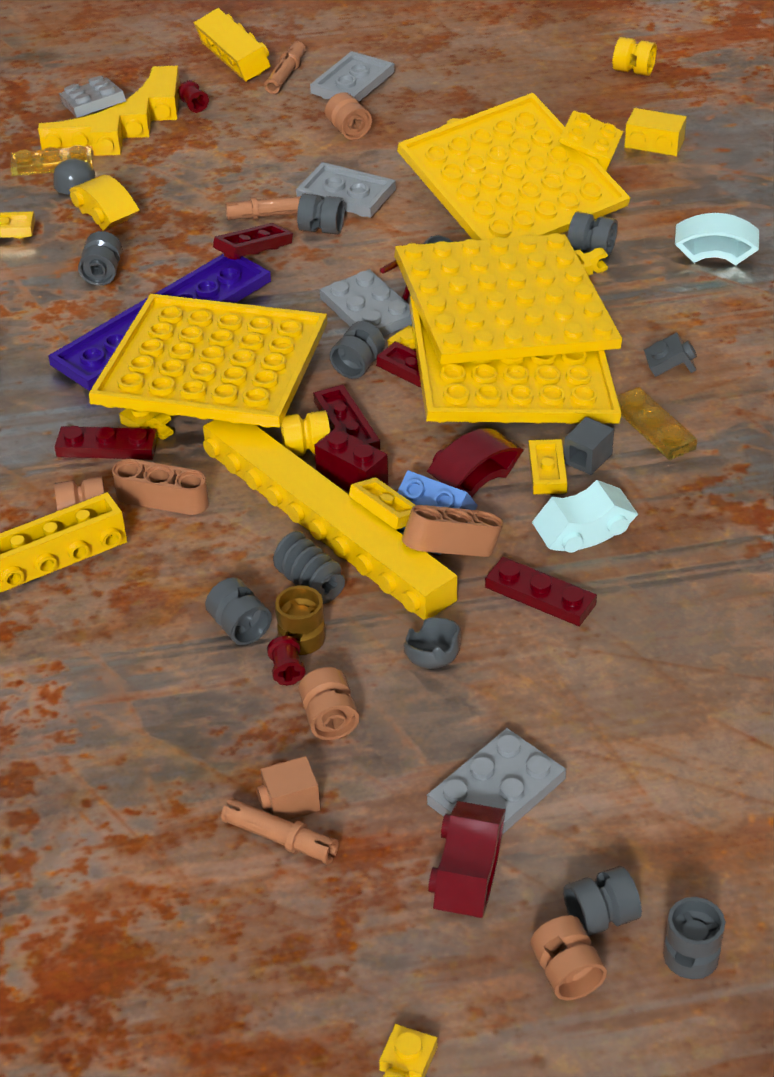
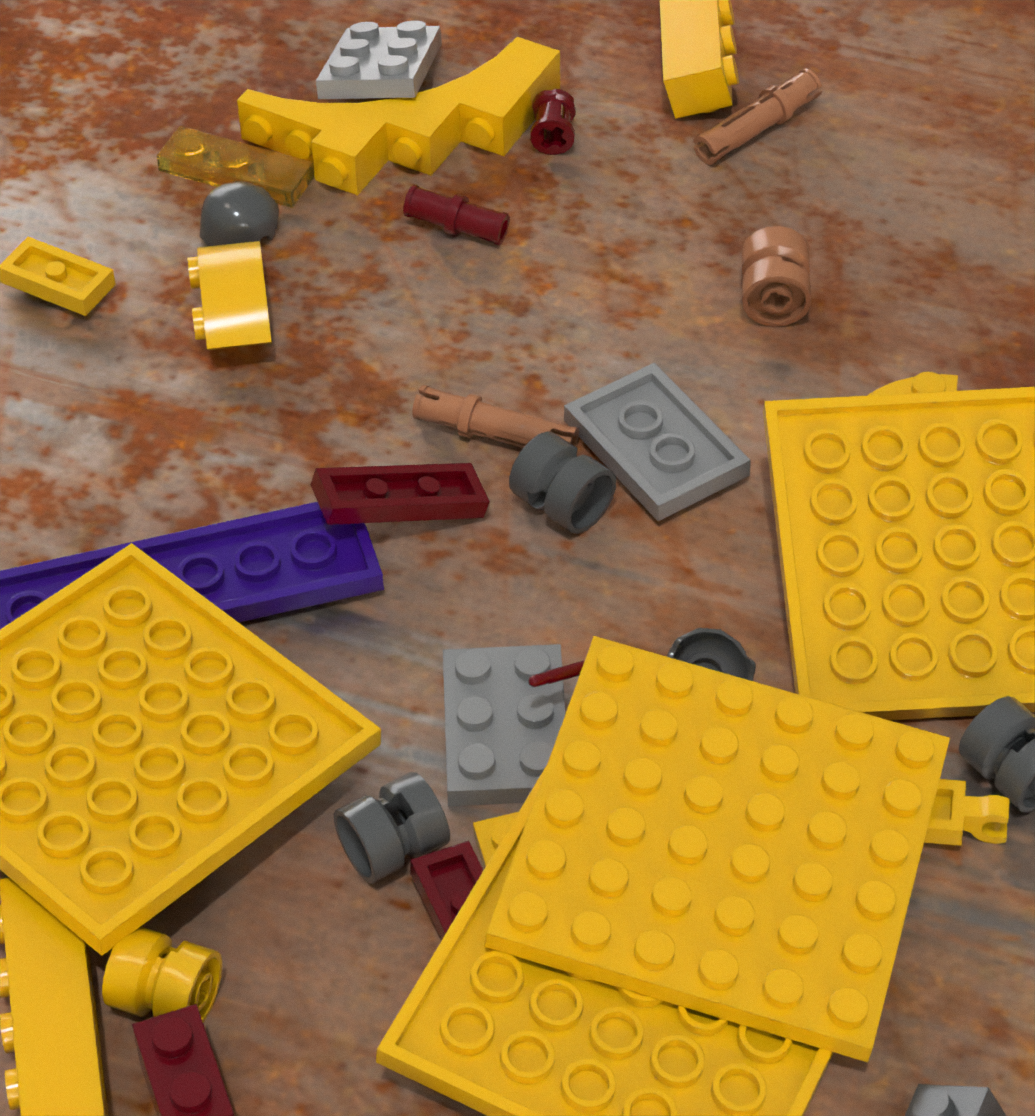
camera: 30 degrees right, 5 degrees up
dark grey wheel [78,231,122,286] -> none
light grey plate [310,51,394,102] -> none
dark red plate [313,384,380,450] -> none
none -> dark red pin [403,184,510,246]

